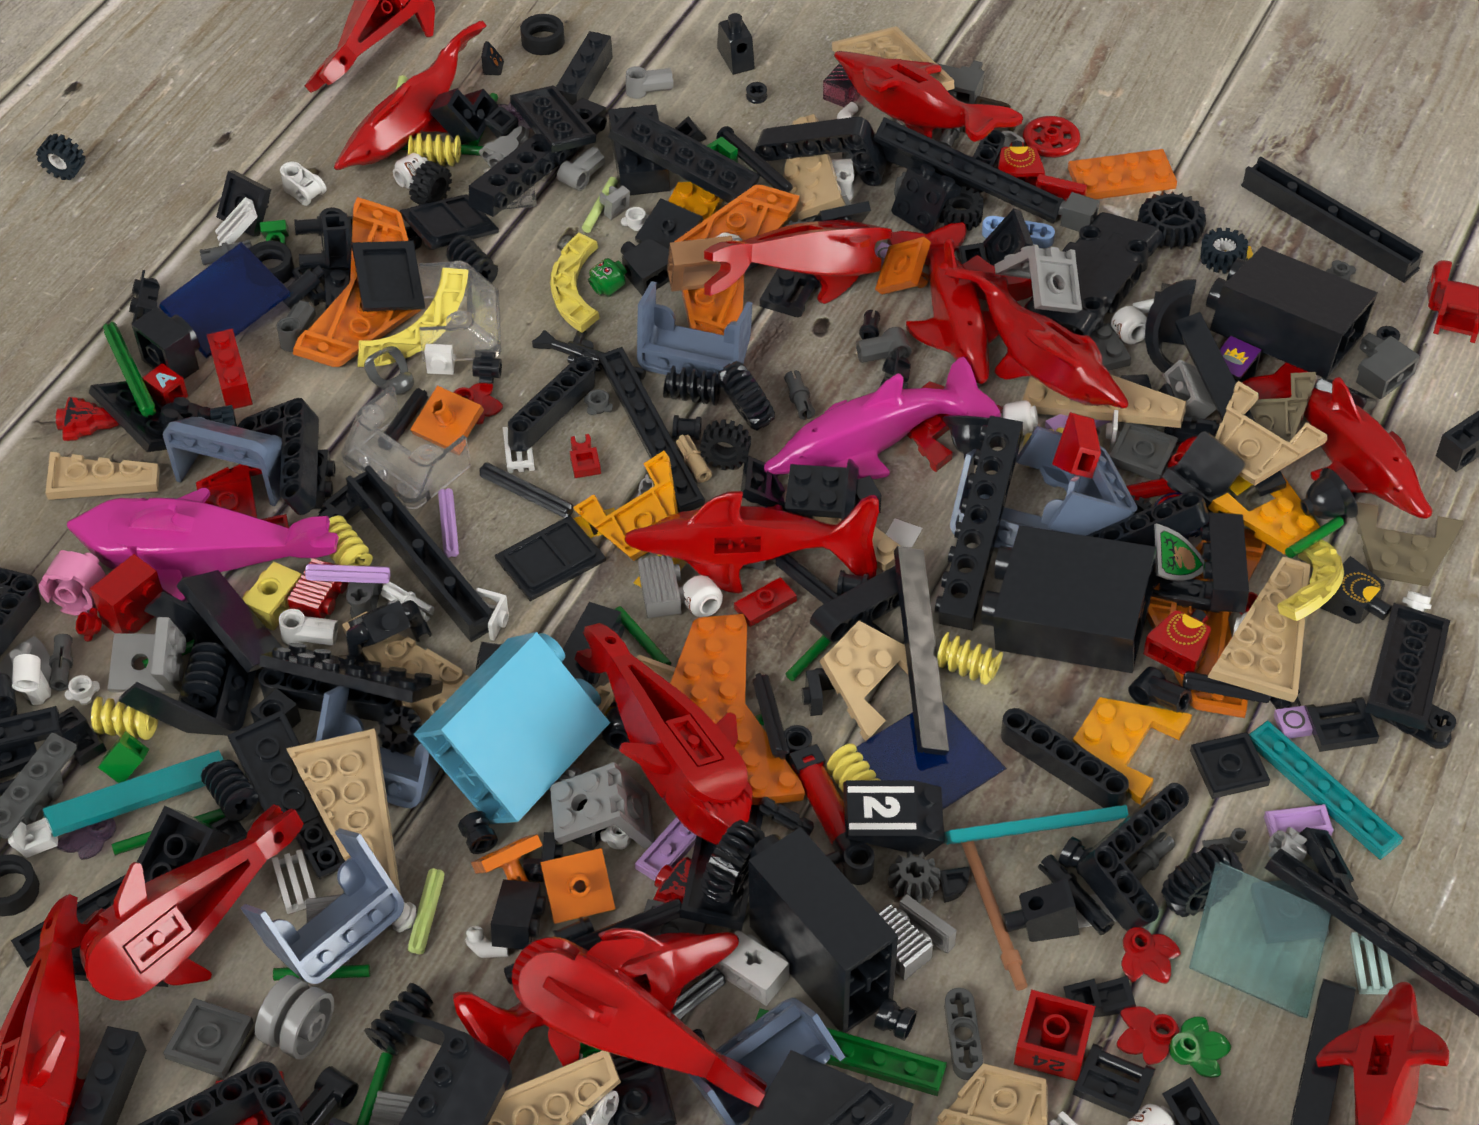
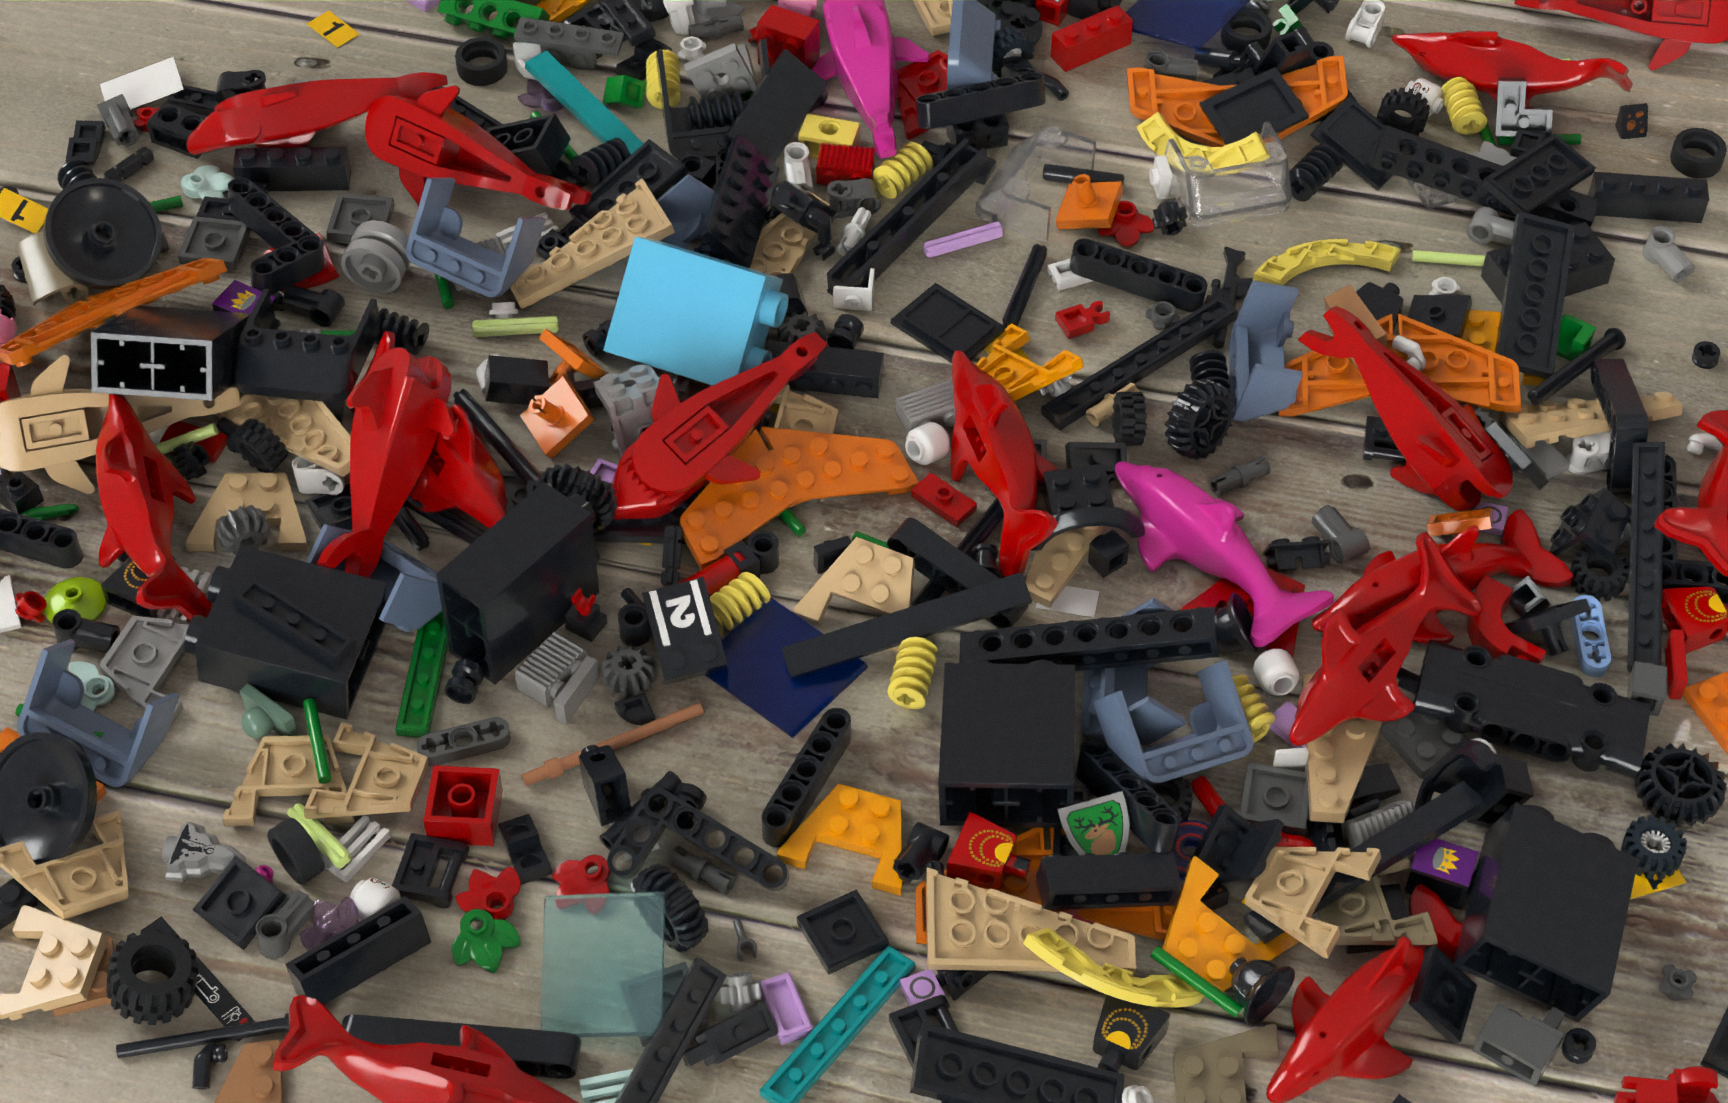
camera: 75 degrees right, 0 degrees up
lavender axle [305,564,391,584] -> none
dark grey piece [364,346,414,395] -> none
black pin [553,917,595,941] -> none
green head [588,258,627,296] -> none
light grey tile [599,186,630,220] -> none
green bar [615,606,671,666] -> none
black bush [672,415,702,440] -> none
black slope [674,116,707,142] -> none
black axle [752,673,790,759] -> none
black pin [859,310,880,340] -> none
teal tile [944,805,1129,845] -> none
light grey bracket [994,244,1082,313] -> none
red slope [1052,412,1101,479] -> none
none -> black wheel [827,314,864,350]

